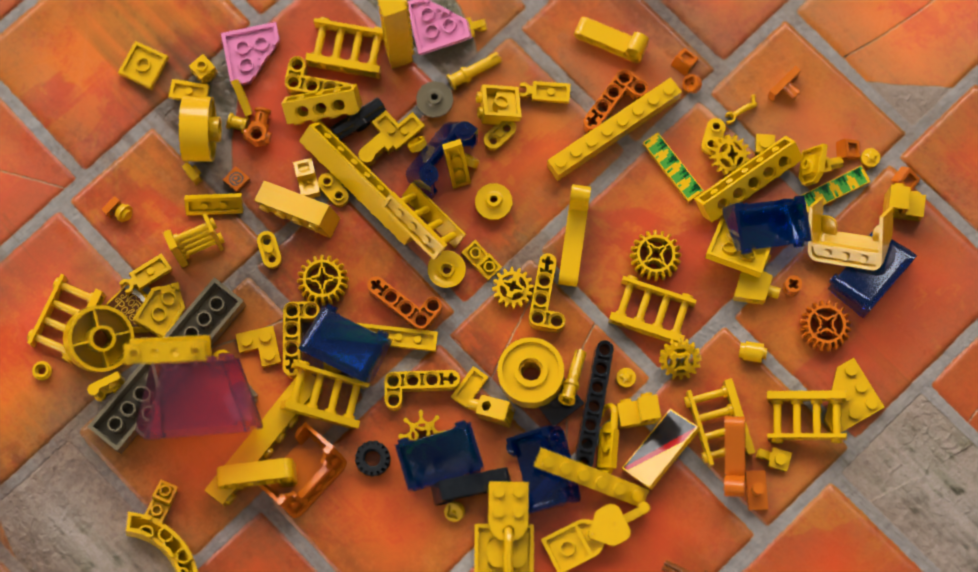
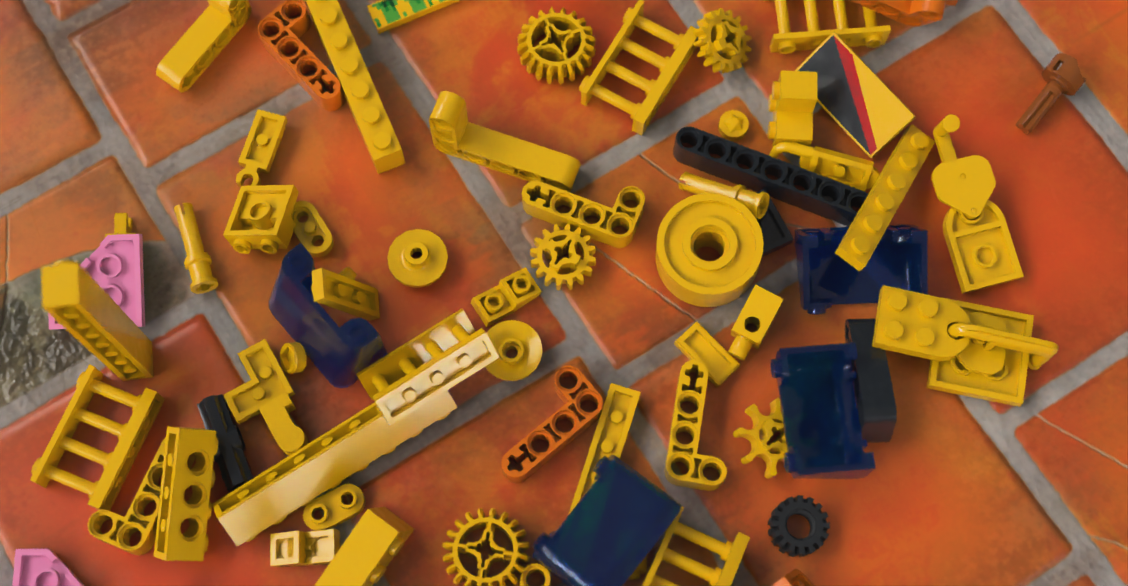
camera: 80 degrees left, 5 degrees down
dark tan piece [416,81,453,118] -> none
yellow tile [444,501,465,522] -> none

